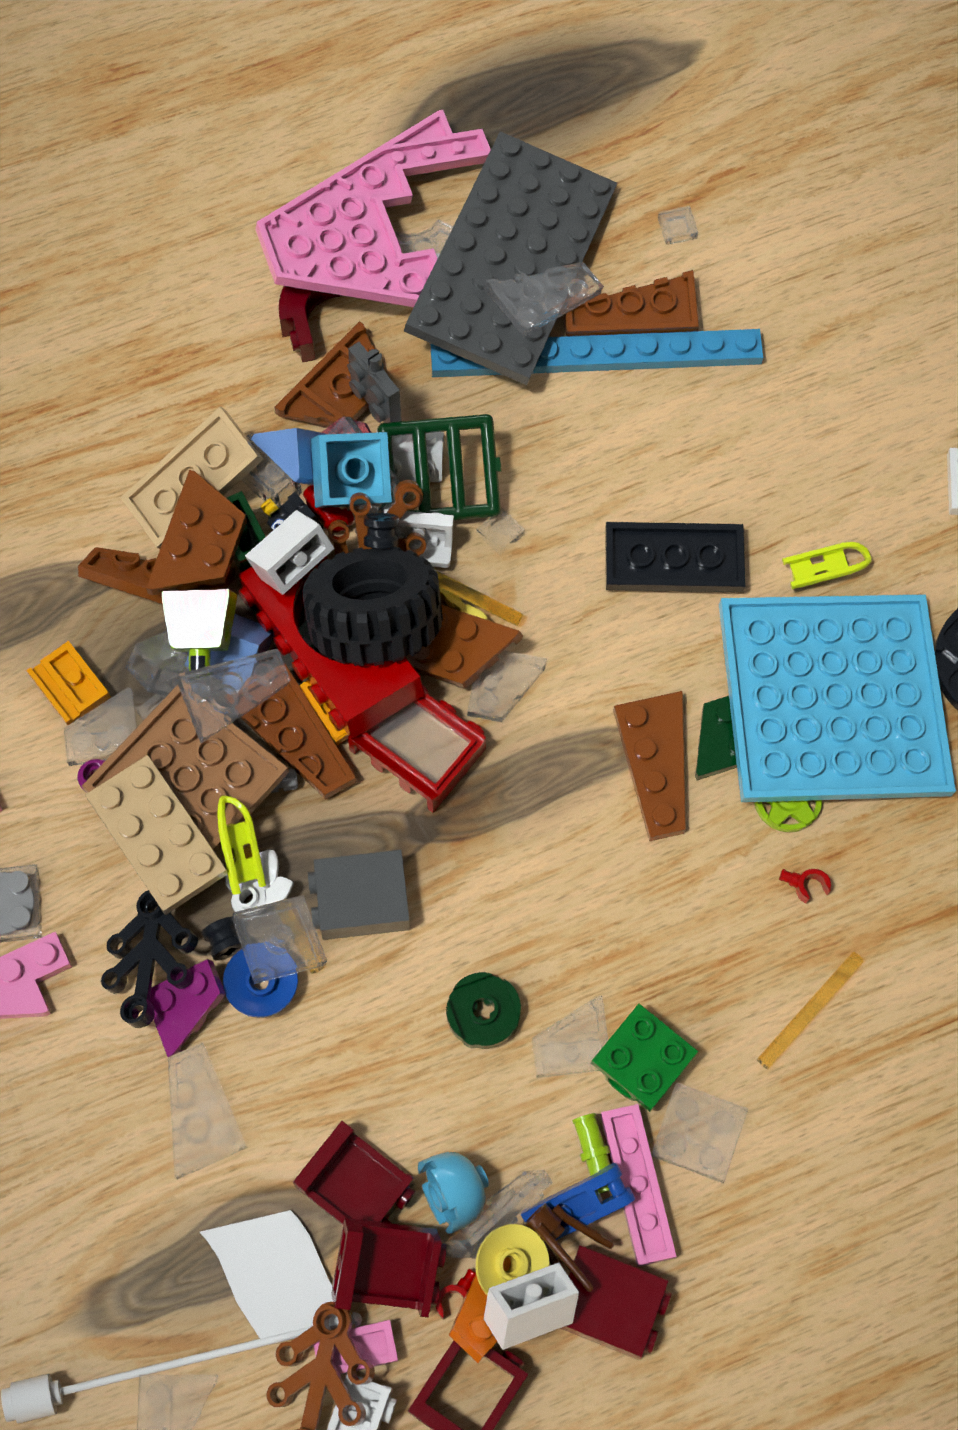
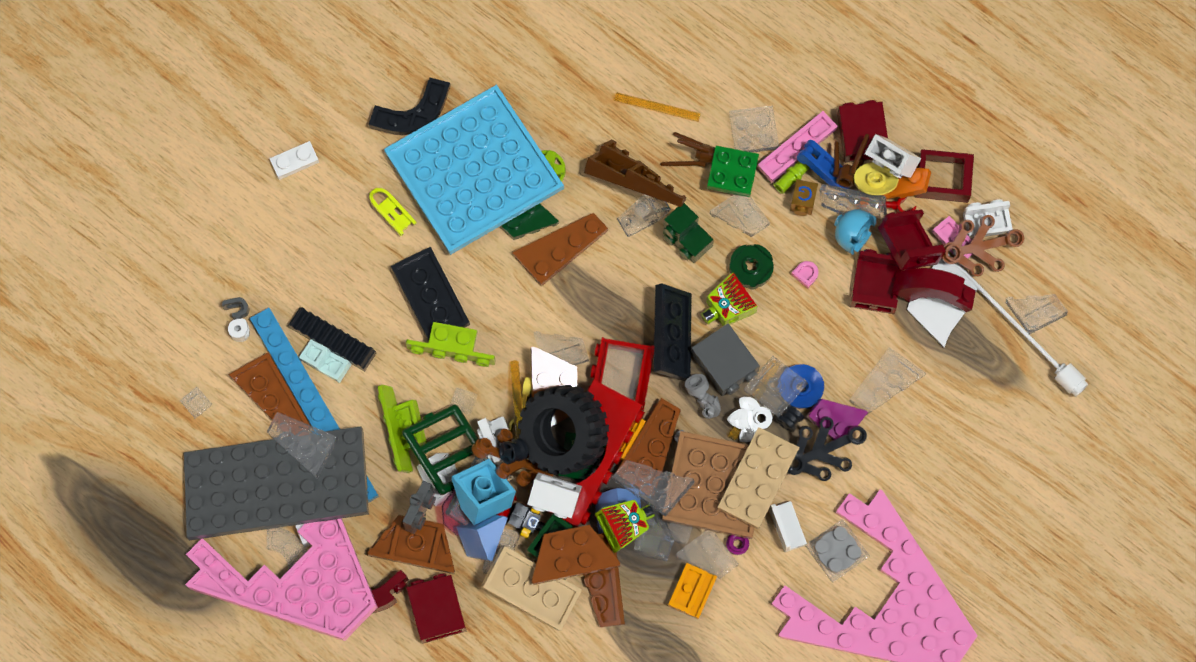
camera: 115 degrees left, 5 degrees up
neon yellow piece [217,795,266,895] -> none
red piece [779,869,831,904] -> none
none -> leg [222,297,250,342]
none -> black gear [288,307,376,372]
none -> light aqua slope [299,340,352,383]
none -> lime bracket [378,385,427,473]
none -> lime bracket [406,322,496,367]
none -> dark red brick [406,573,467,644]
none -> reddish brown wedge [584,139,687,207]
none -> clear slope [617,194,671,237]
none -> black plate [654,283,692,381]
none -> reddish brown plant [660,132,715,167]
none -> dark green brick [663,203,714,263]
none -> light grey arm [685,374,721,419]
none -> torso [701,273,758,326]
none -> white panel [769,501,807,552]
none -> pearl gold brick [790,179,818,216]
none -> bright pink tile [791,261,818,289]
none -> dark red arch [892,268,976,312]

